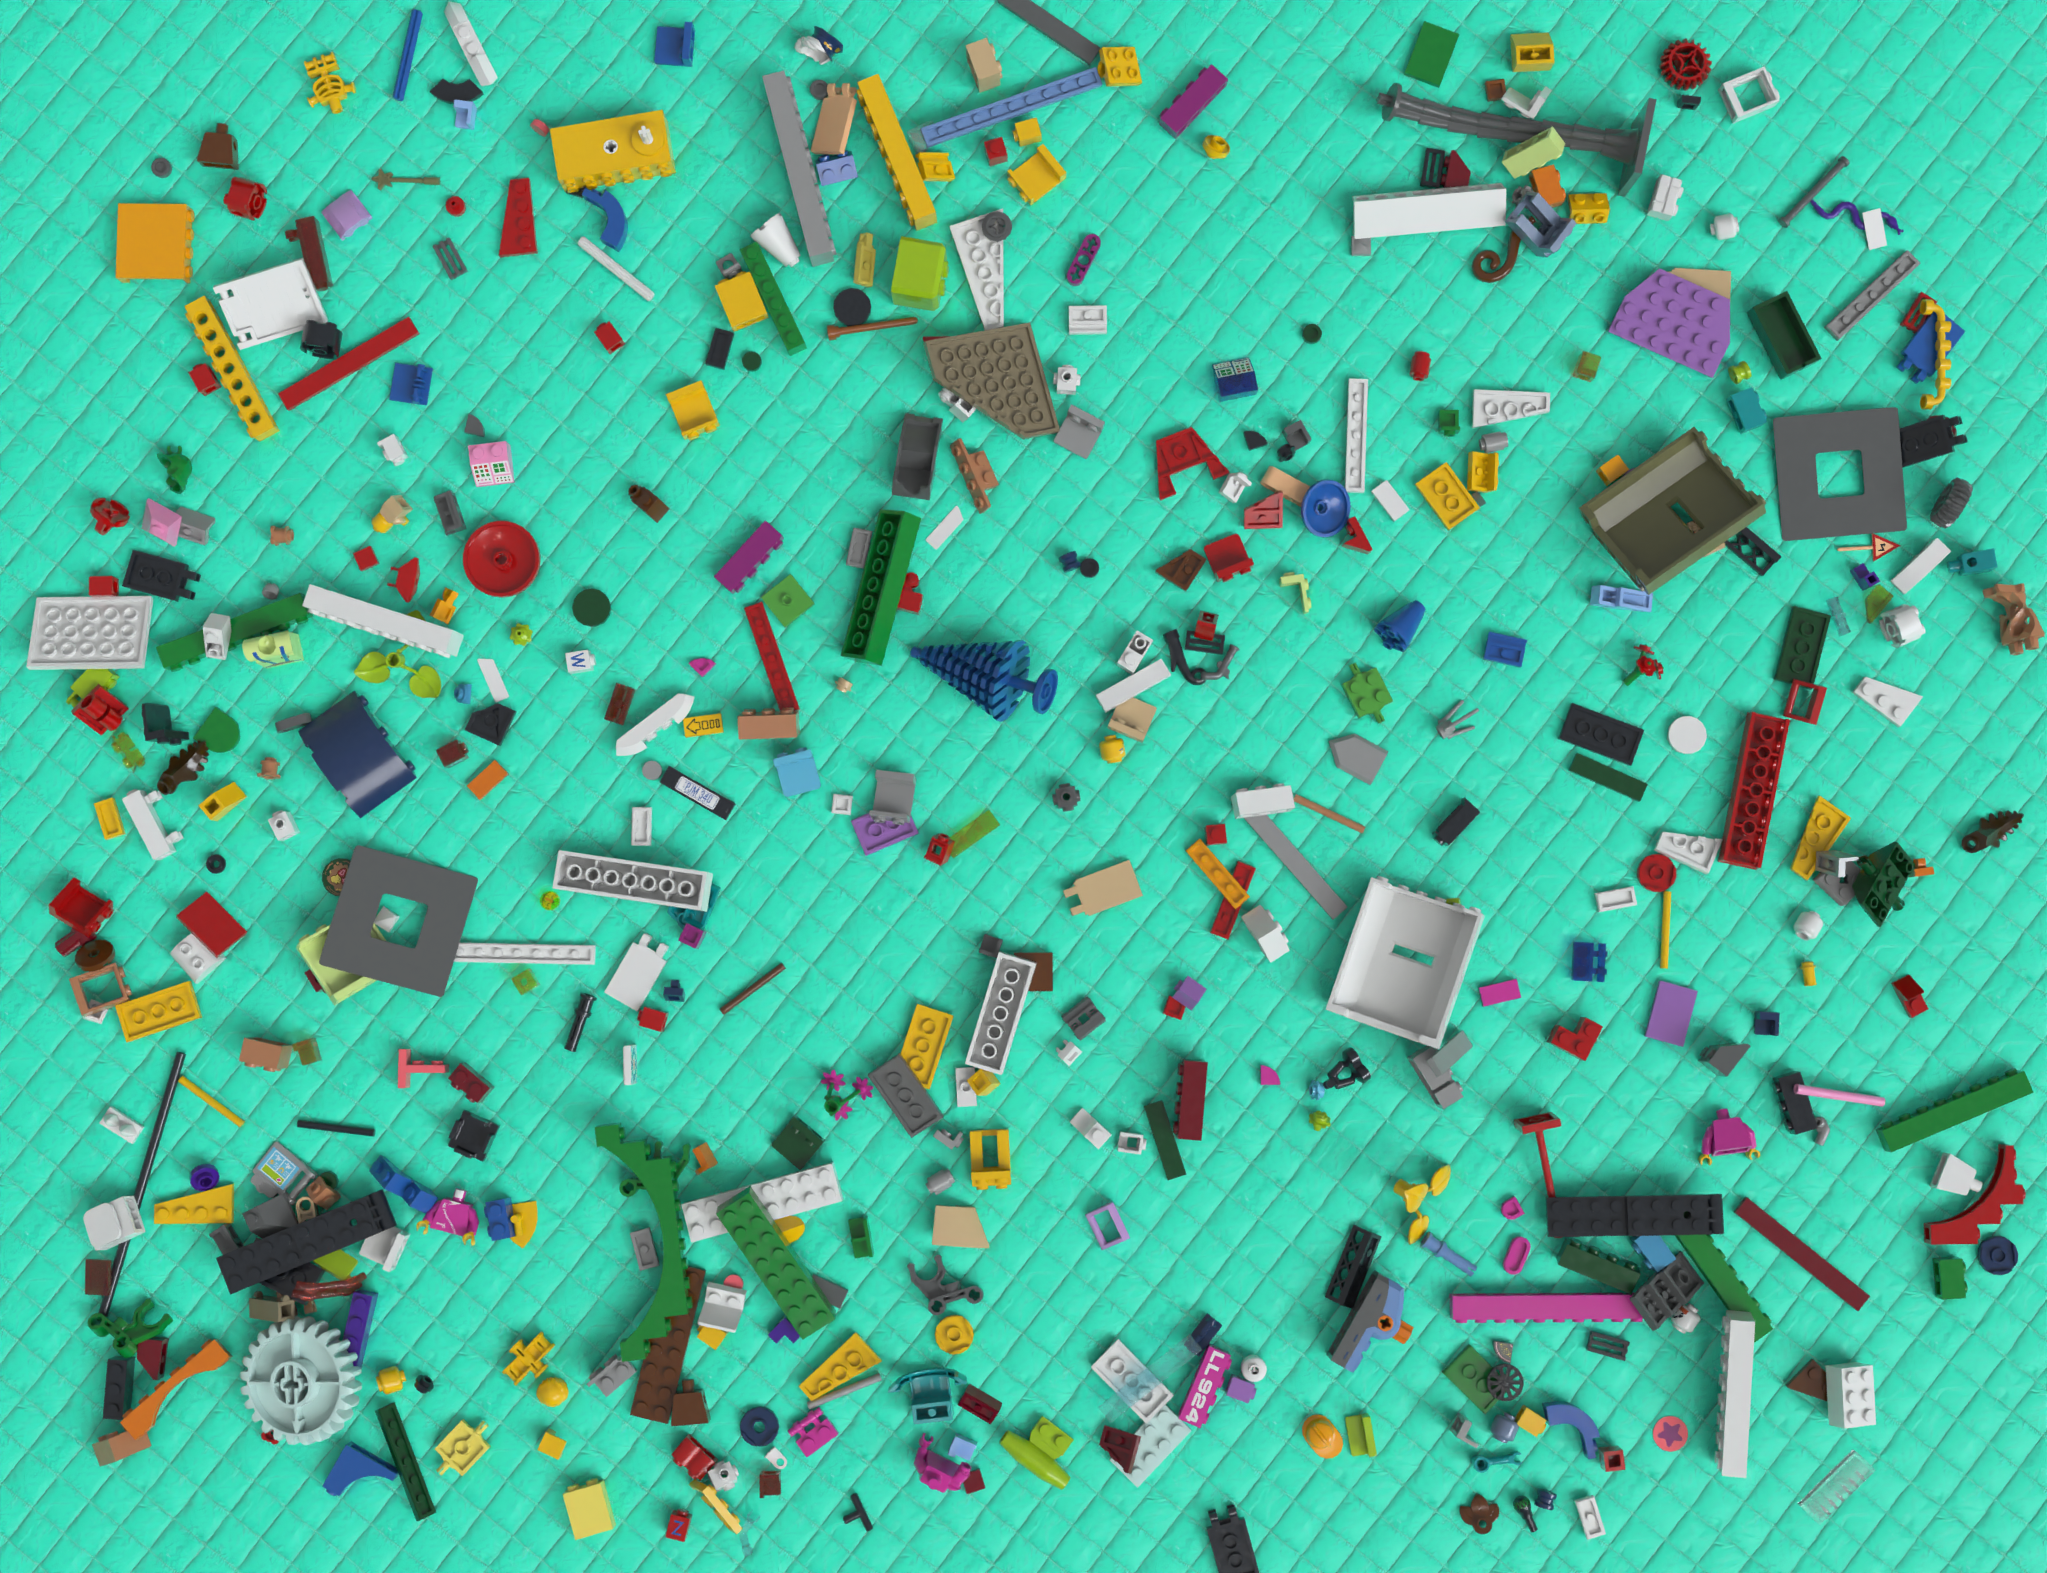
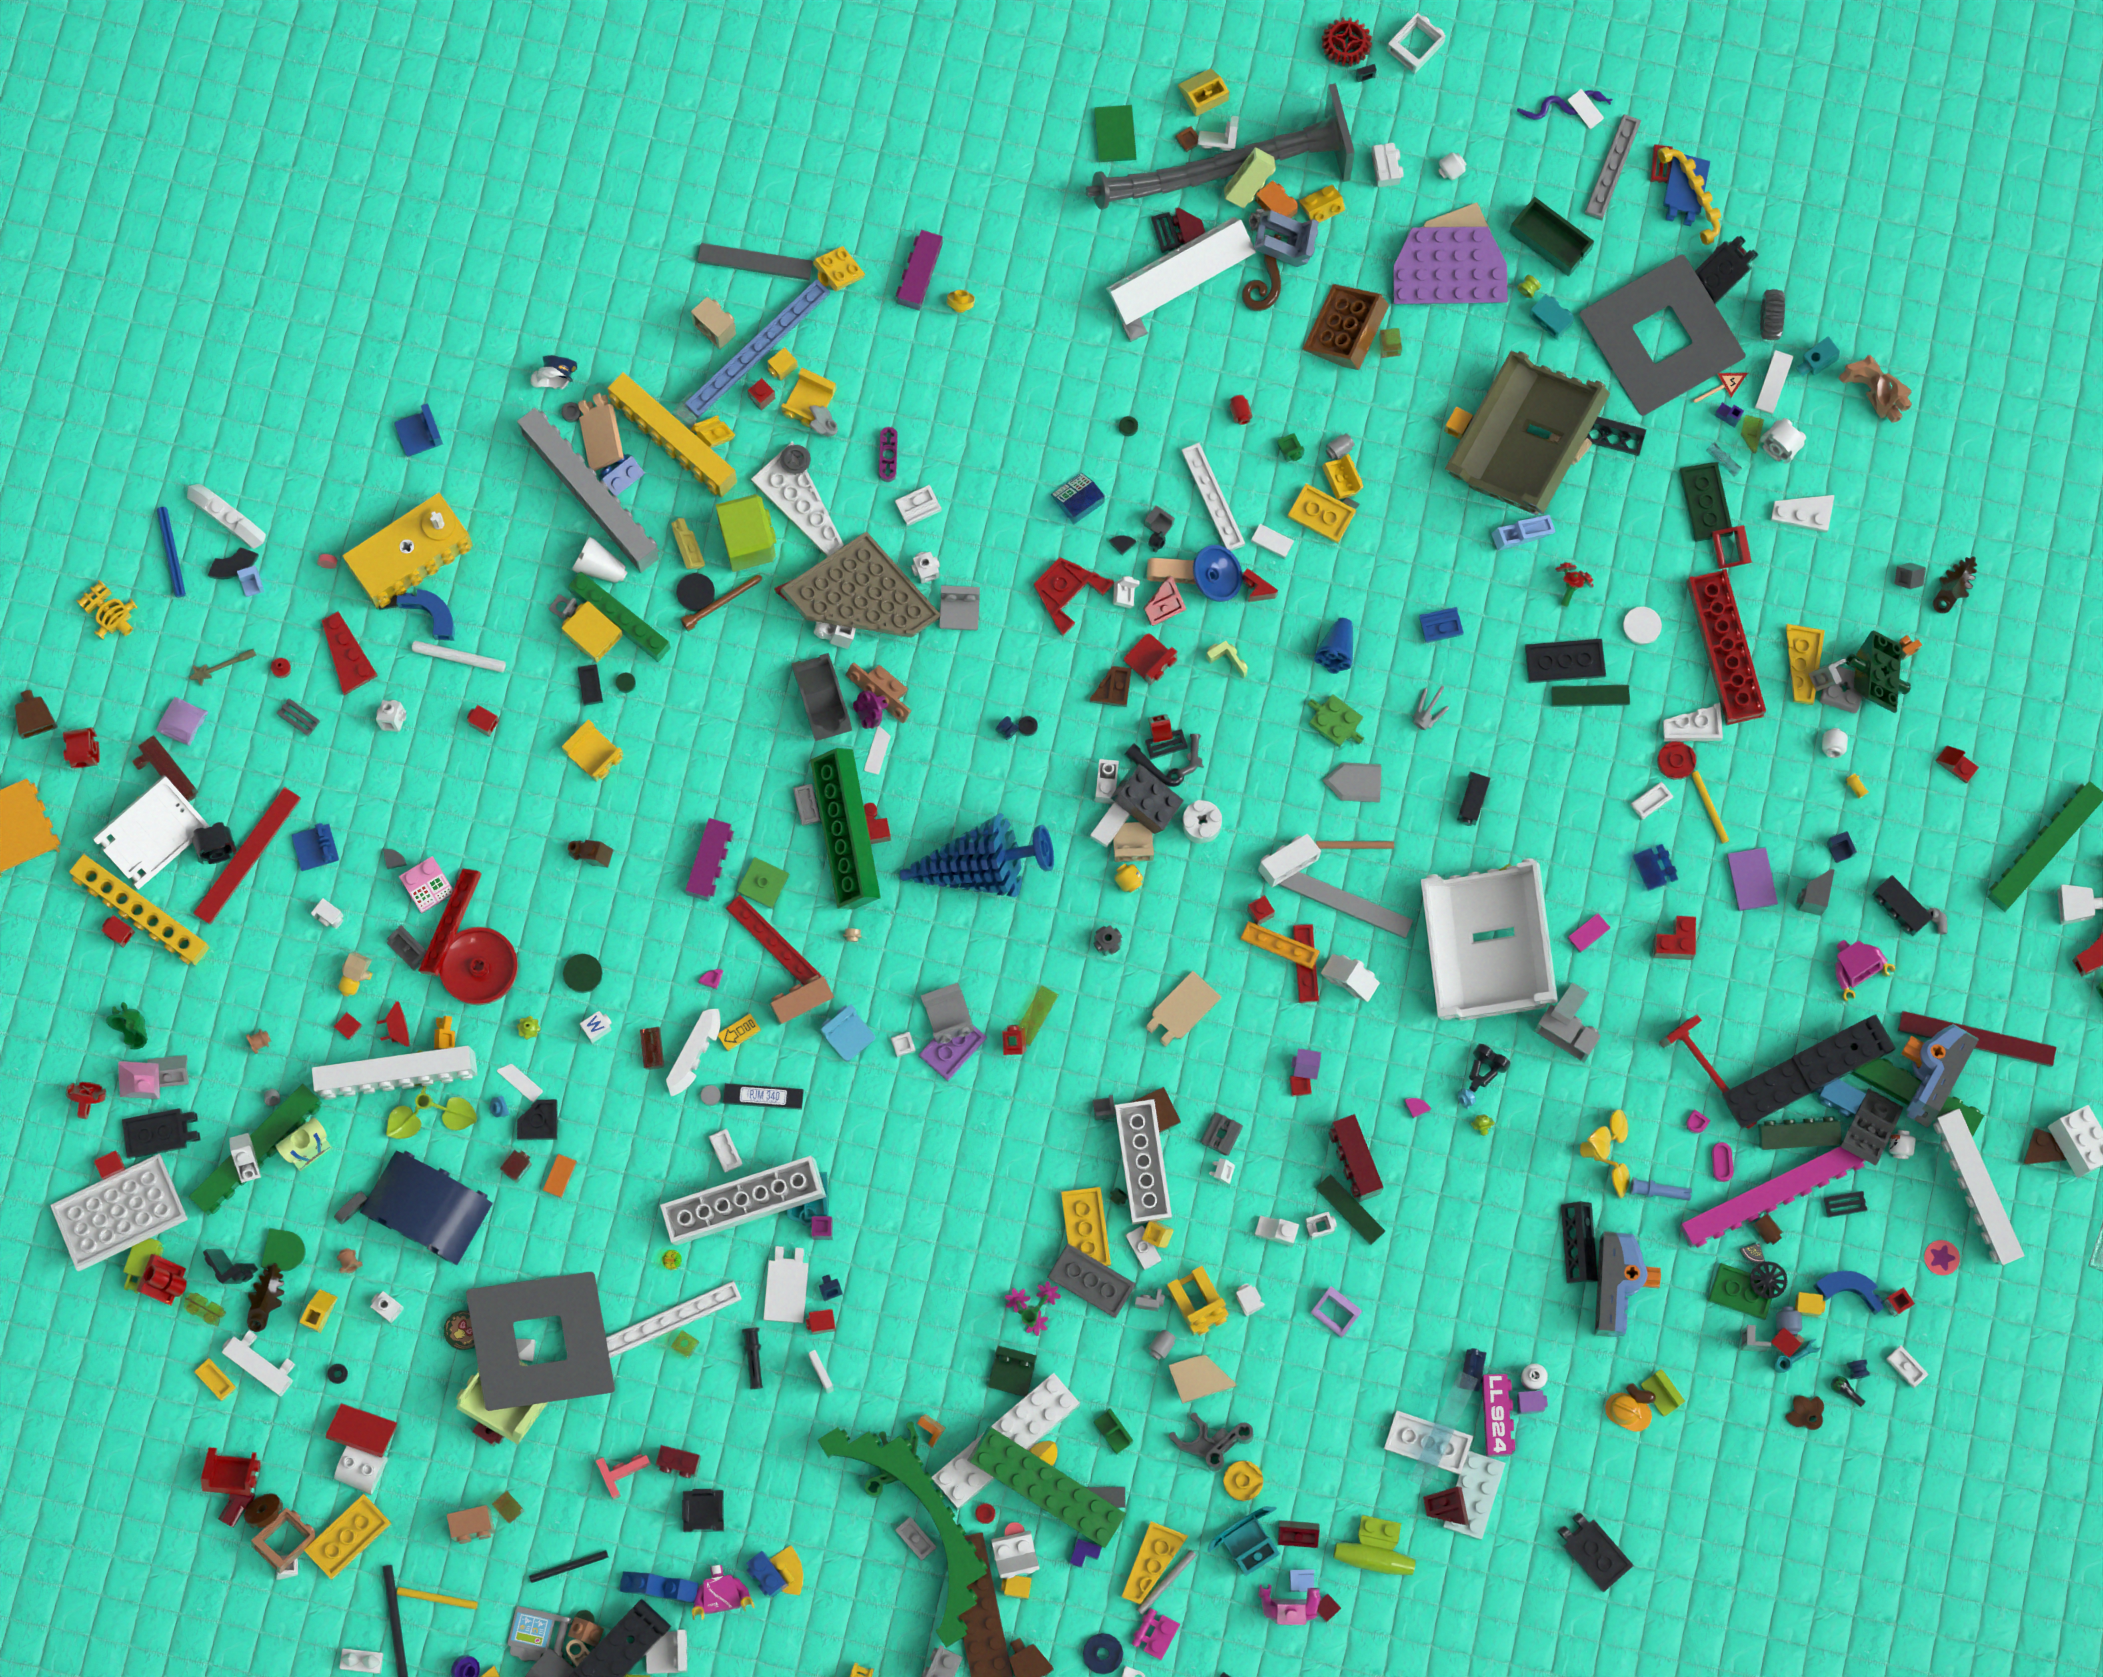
camera: 30 degrees left, 10 degrees down
bar [720,962,786,1015] -> none
white wing [1472,389,1550,428] -> none
dark grey bar [1778,156,1850,228] -> none
bright pink piece [1793,1084,1885,1107] -> none
none -> white brick [376,700,407,732]
none -> red tile [418,868,482,976]
none -> light grey plate [809,405,838,437]
none -> magenta plate [853,690,888,729]
none -> red tile [975,1503,996,1524]
none -> dark green plate [1110,1187,1128,1205]
none -> black brick [1111,764,1184,834]
none -> white brick [1182,800,1222,844]
none -> white window [1235,1283,1265,1316]
none -> dark orange slope [1303,284,1389,370]
none -> reddish brown arm [1626,1383,1656,1404]
none -> reddish brown brick [1752,1214,1783,1245]
none -> red panel [1771,1328,1805,1358]
none -> dark grey panel [1895,563,1926,589]
none -> piece [1901,1024,1979,1128]

